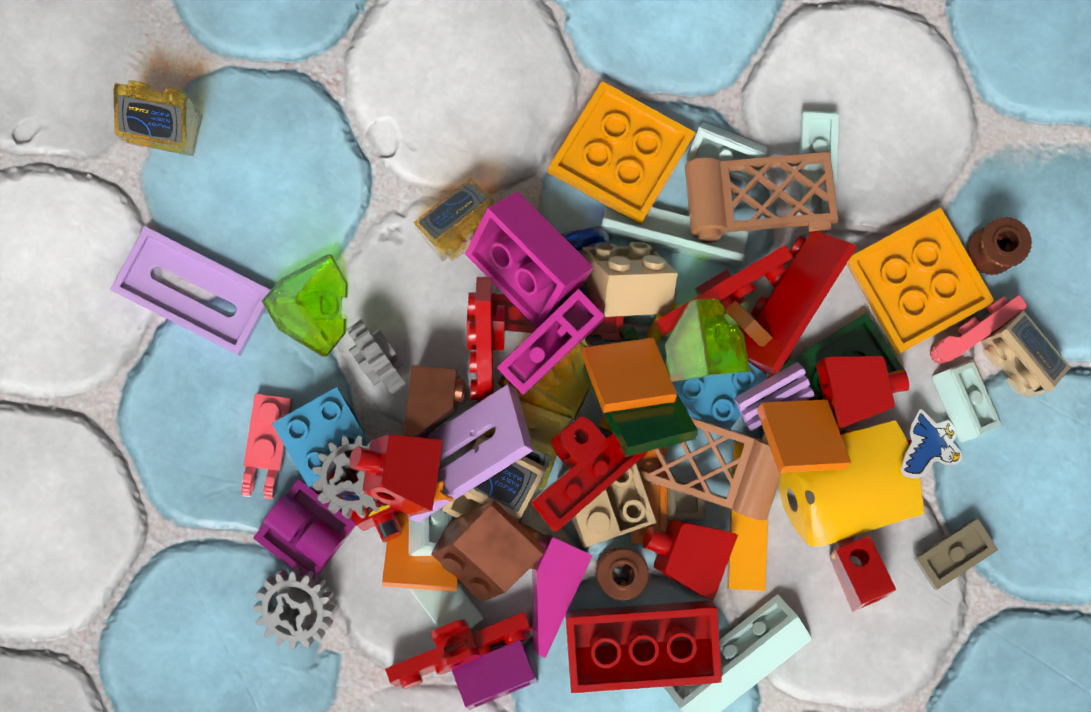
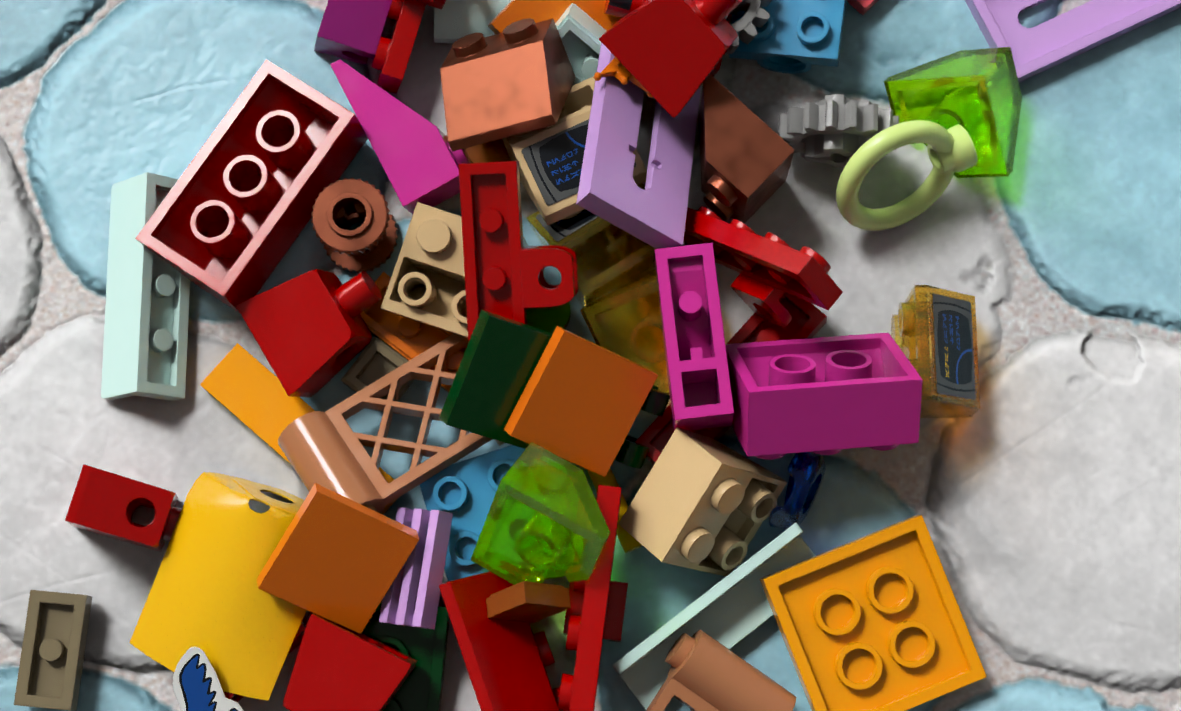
camera: 135 degrees right, 5 degrees down
none -> yellowish green piece [836,120,978,231]

